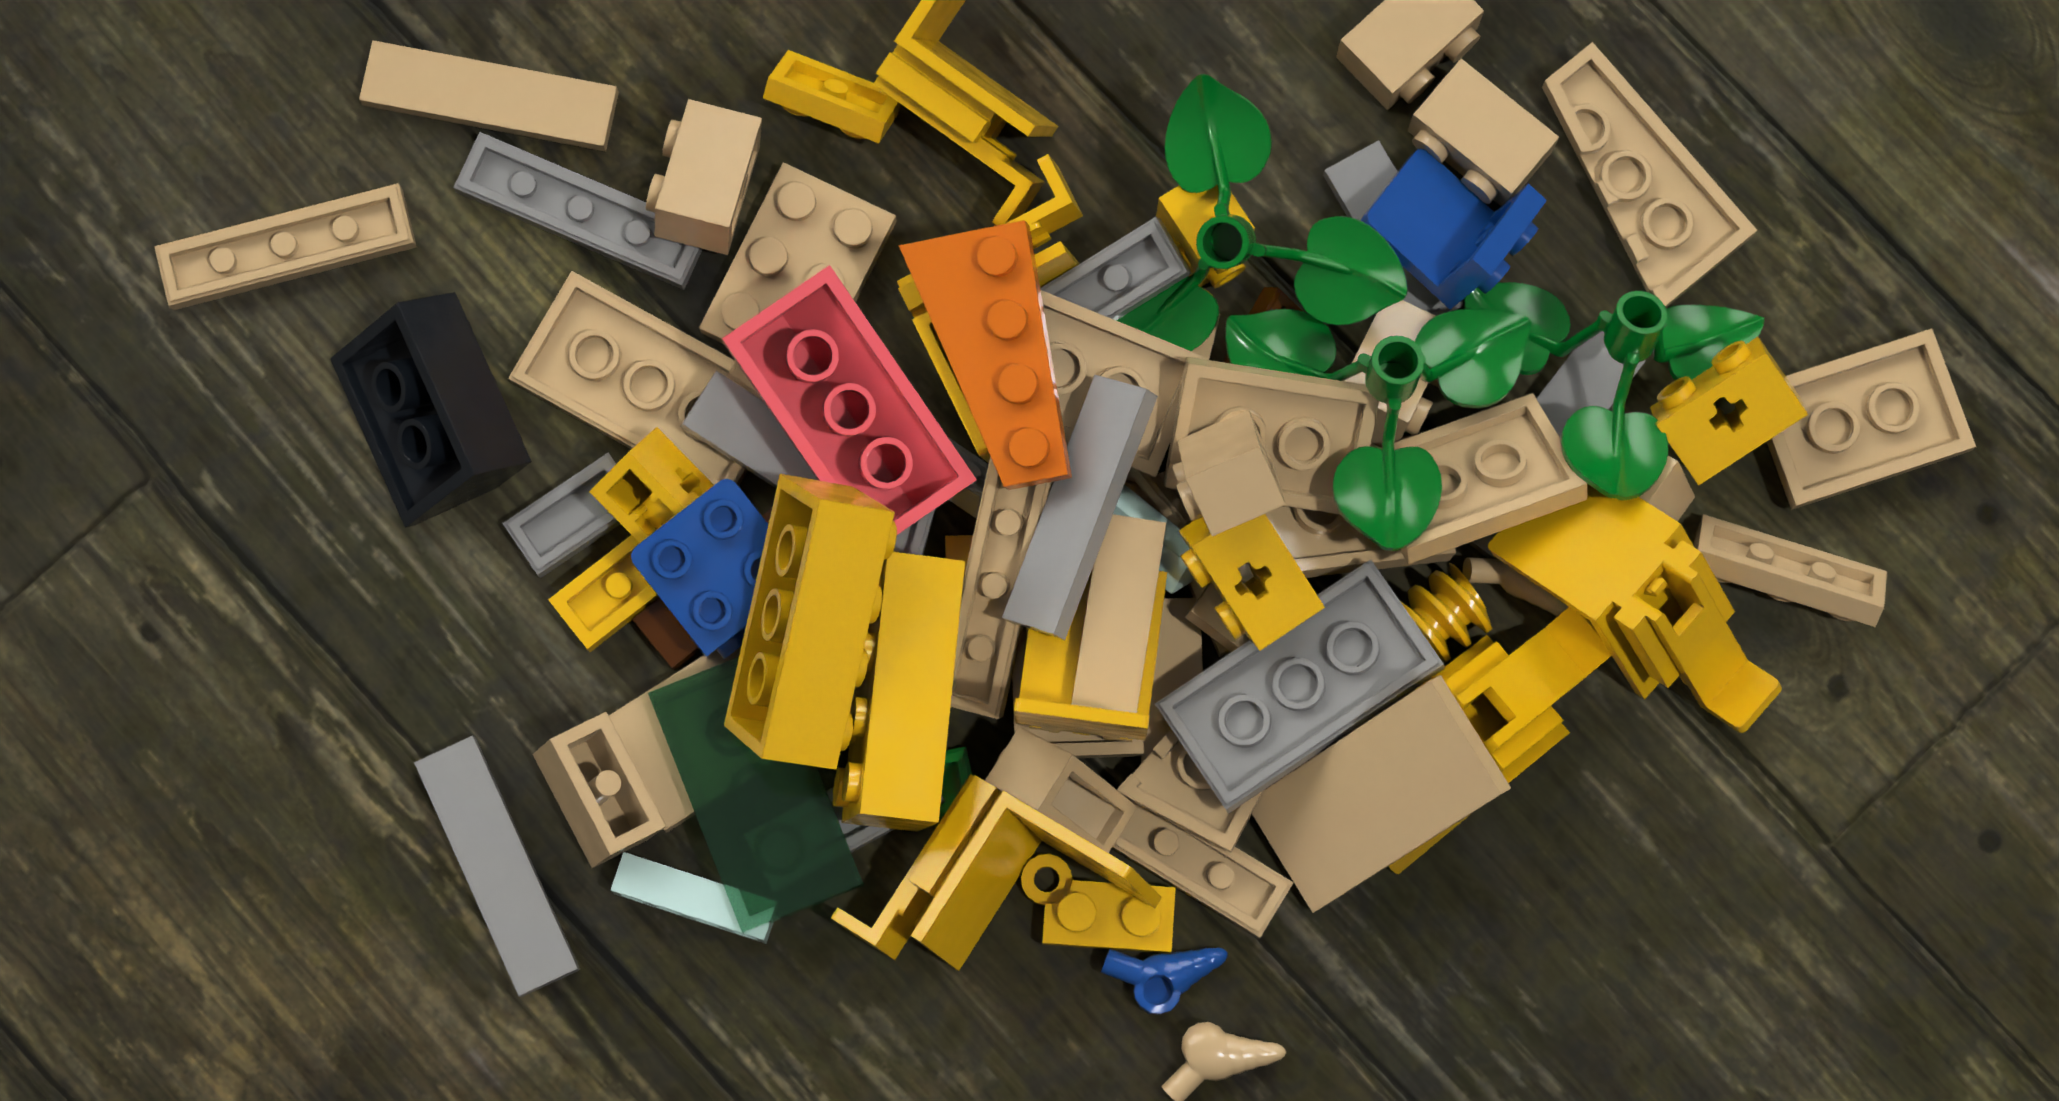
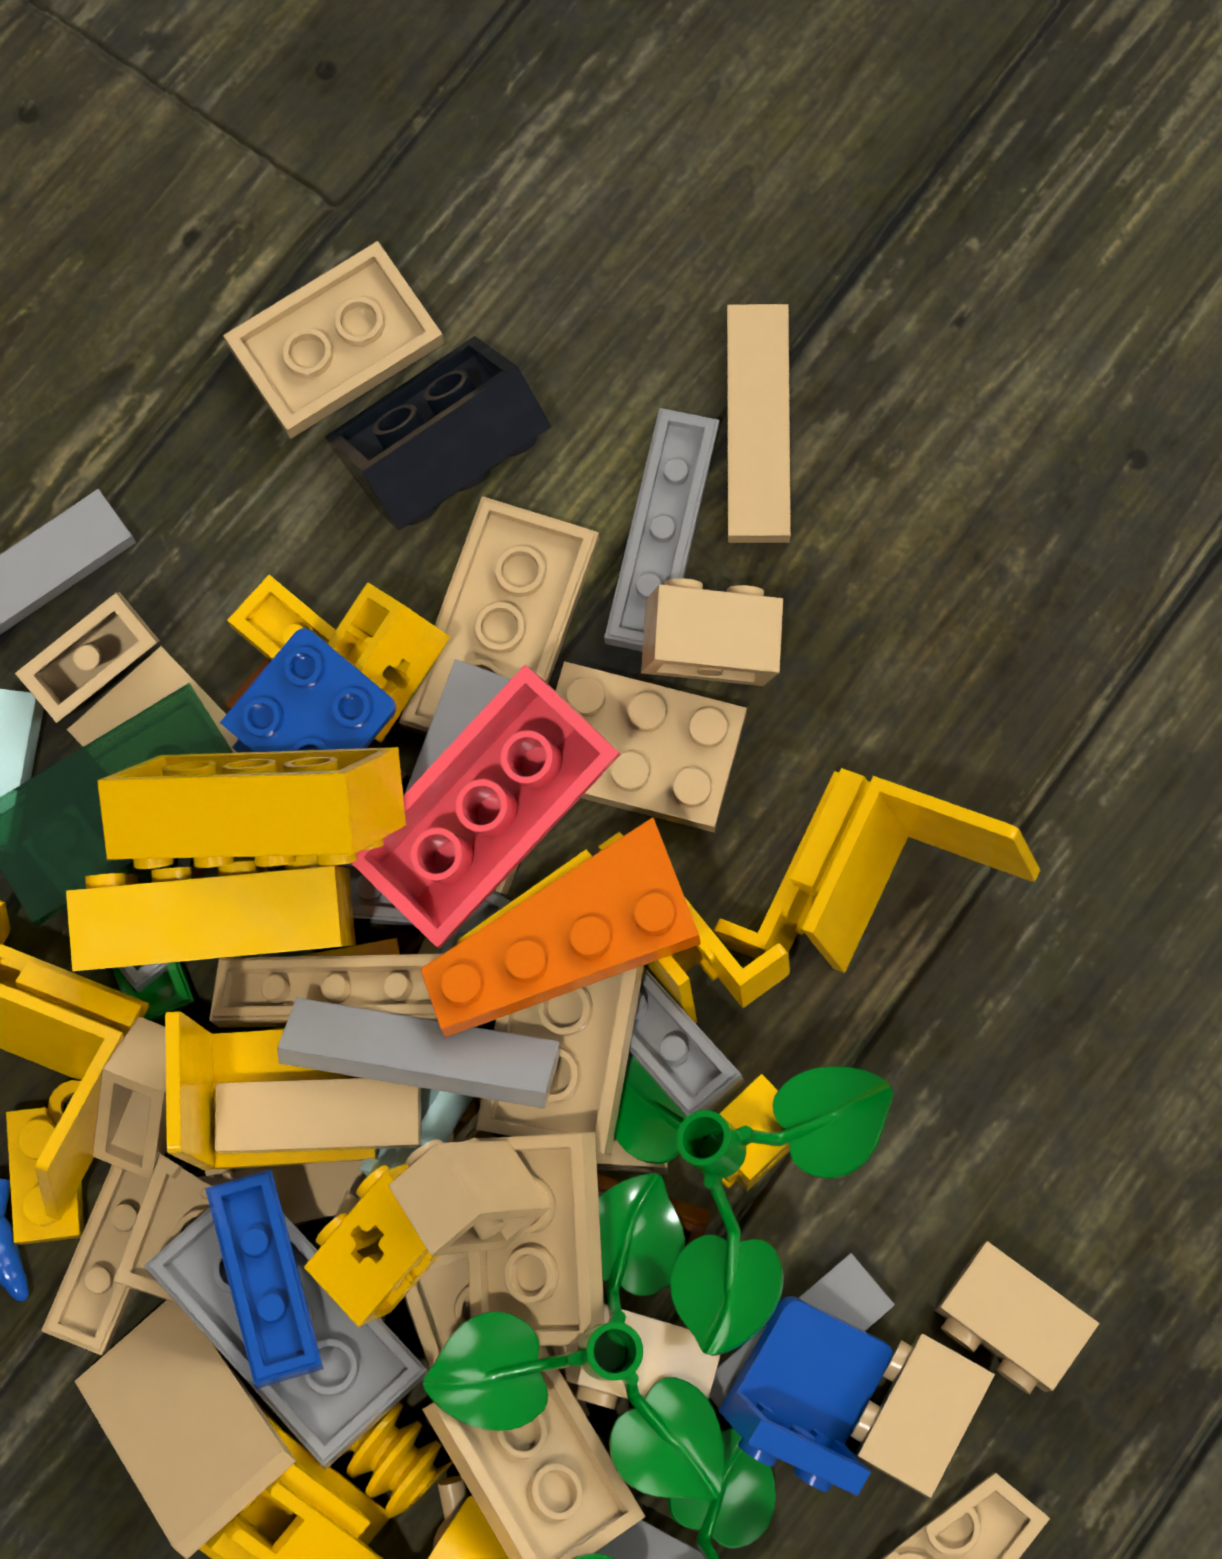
camera: 85 degrees right, 5 degrees down
tan tile [154,183,417,310] -> none
light grey tile [503,452,621,578] -> none
yellow plate [763,50,901,143] -> none
none -> blue tile [205,1169,324,1389]
none -> tan plate [223,241,445,439]

